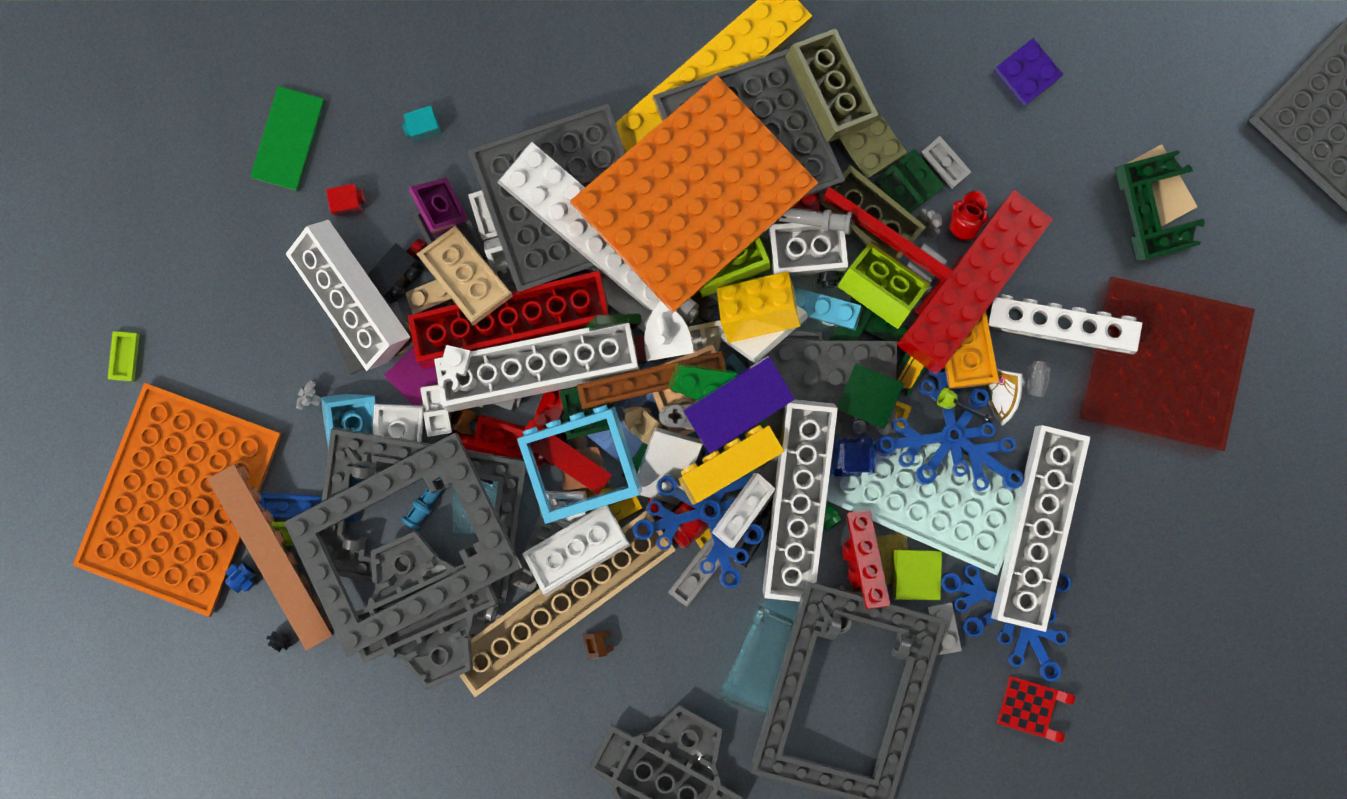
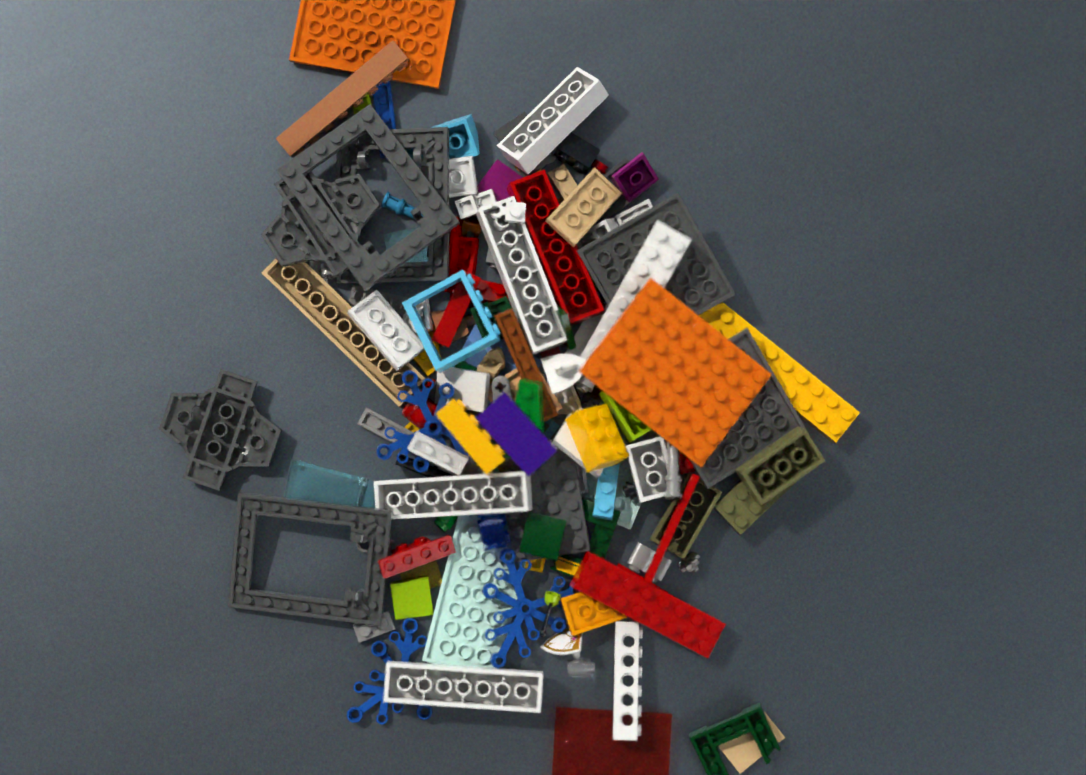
camera: 75 degrees right, 0 degrees up
blue gear [225,562,256,593] -> none
green tile [250,86,325,192] -> none
black plate [266,631,290,653] -> none
light grey plant [296,380,321,410] -> none
red brick [326,183,366,217] -> none
teal brick [402,105,441,142] -> none
reddish brown tile [582,631,614,658] -> none
lime brick [837,242,930,329] -> none
dark green slope [876,149,945,214] -> none
light grey plate [920,136,971,189] -> none
red head [949,190,988,240] -> none
dark purple plate [994,38,1064,106] -> none
red flag [997,676,1075,743] -> none

